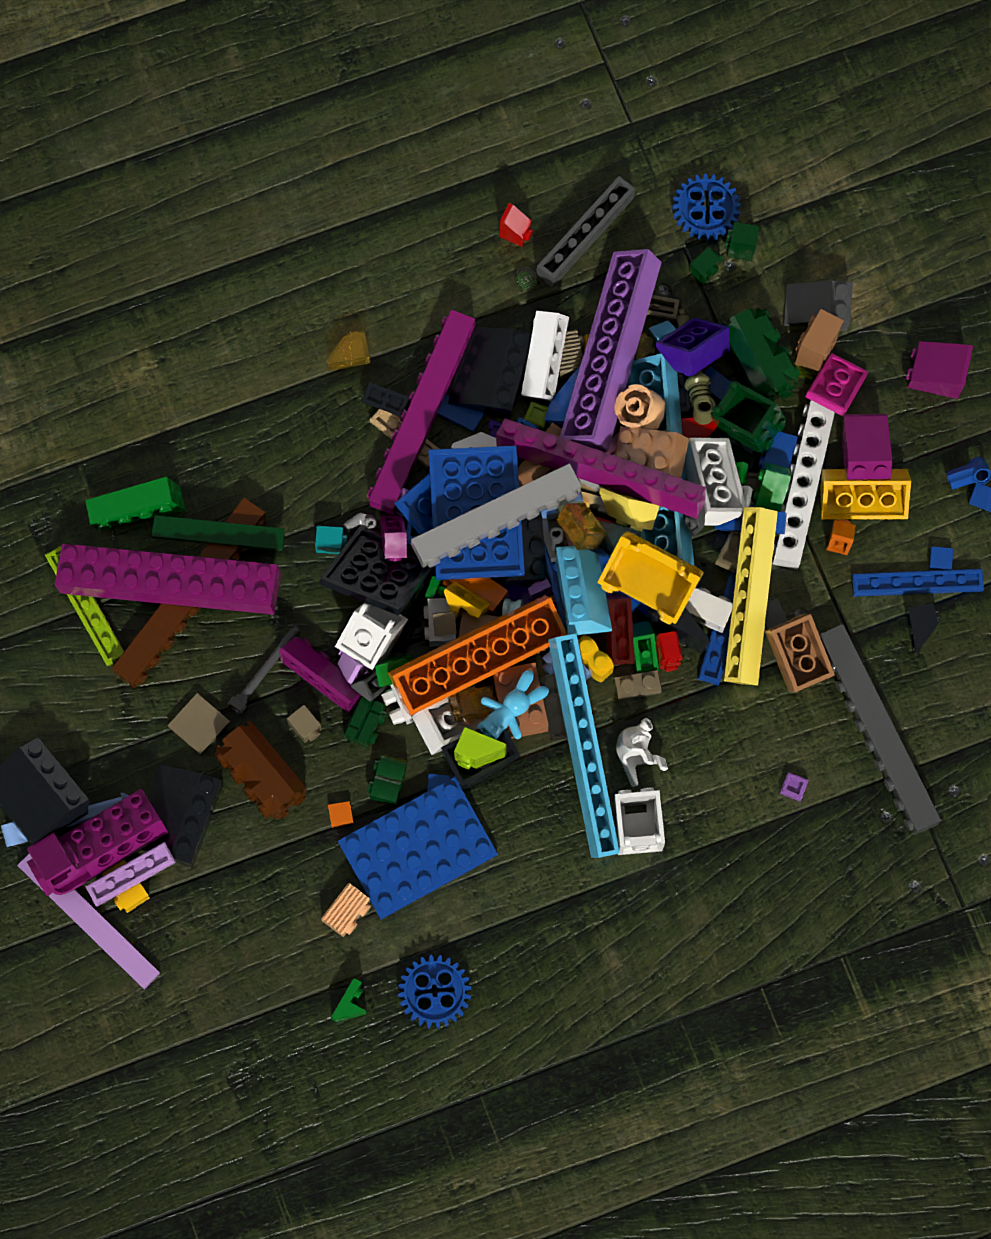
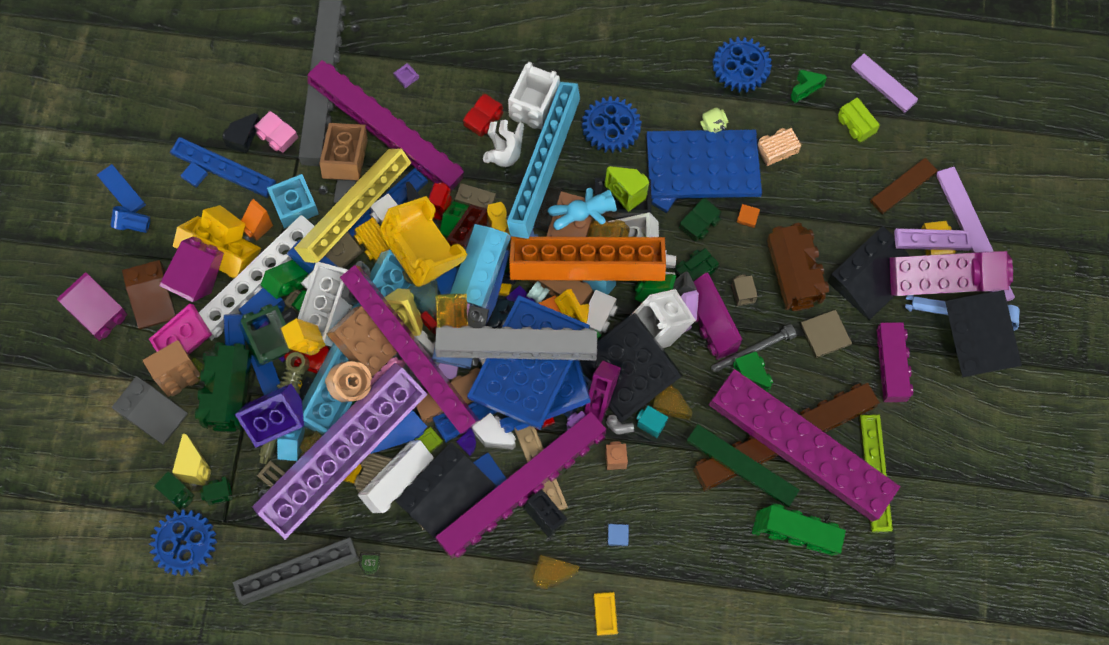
camera: 150 degrees left, 5 degrees down
dark tan tile [432,611,457,636] -> none
red slope [499,203,533,247] -> none
medium lavender plate [528,579,553,601] -> none
none -> reddish brown slope [122,260,176,330]
none -> light yellow slope [172,434,211,486]
none -> yellow brick [200,205,245,244]
none -> blue tile [224,314,246,349]
none -> bright pink brick [255,111,298,153]
none -> medium azure brick [267,174,319,228]
none -> yellow brick [281,318,326,355]
none -> magenta brick [307,60,464,191]
none -> yellow brick [354,217,390,263]
none -> red brick [463,93,503,137]
none -> blue gear [582,96,641,153]
none -> yellow tile [594,592,618,636]
none -> nougat brick [605,441,628,470]
none -> medium blue tile [608,524,629,546]
none -> clear yellow slope [653,385,692,421]
none -> yellowish green head [700,107,729,133]
none -> green slope [733,351,773,392]
none -> lime brick [838,98,880,143]
none -> lavender tile [851,54,918,113]
none -> reddish brown tile [870,158,938,215]
none -> magenta brick [876,323,913,402]

